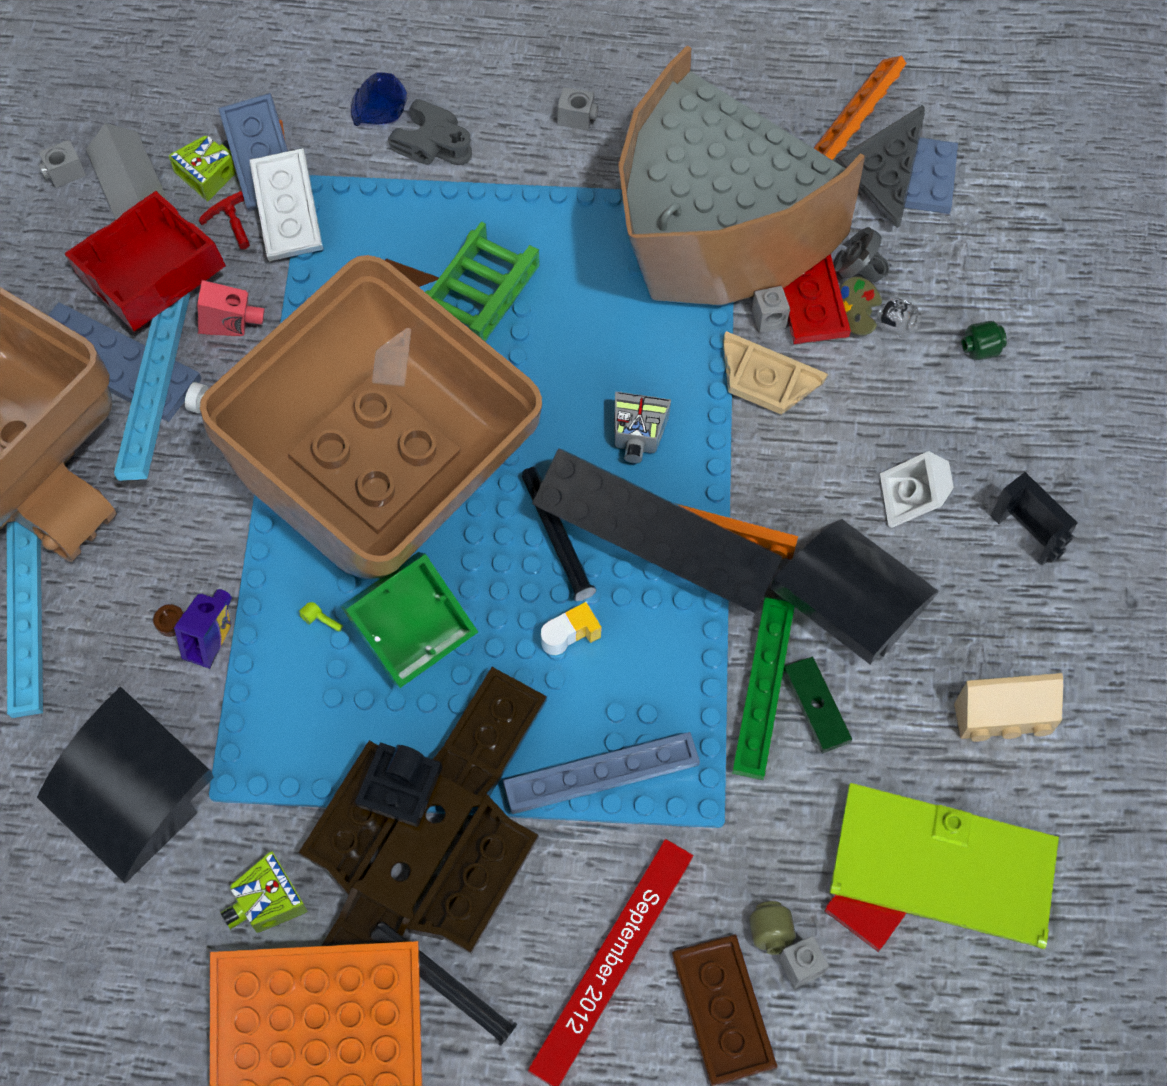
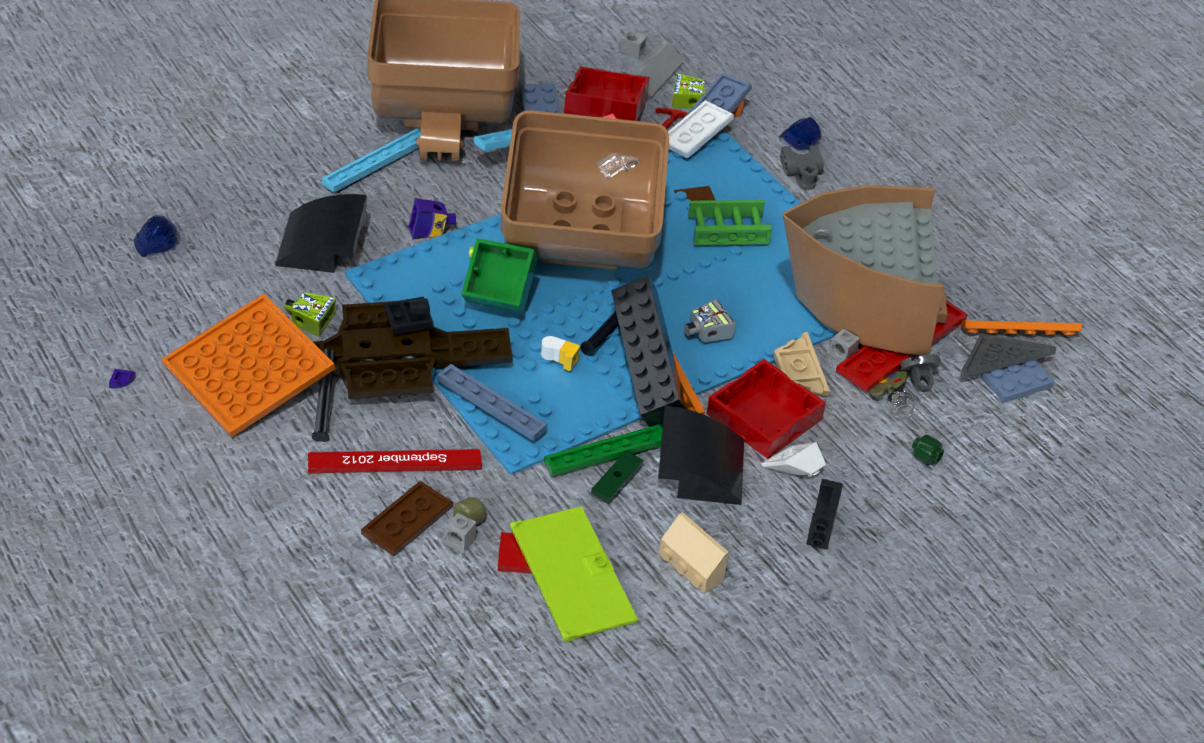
camera: 50 degrees right, 20 degrees down
none -> red tile [706,359,826,459]

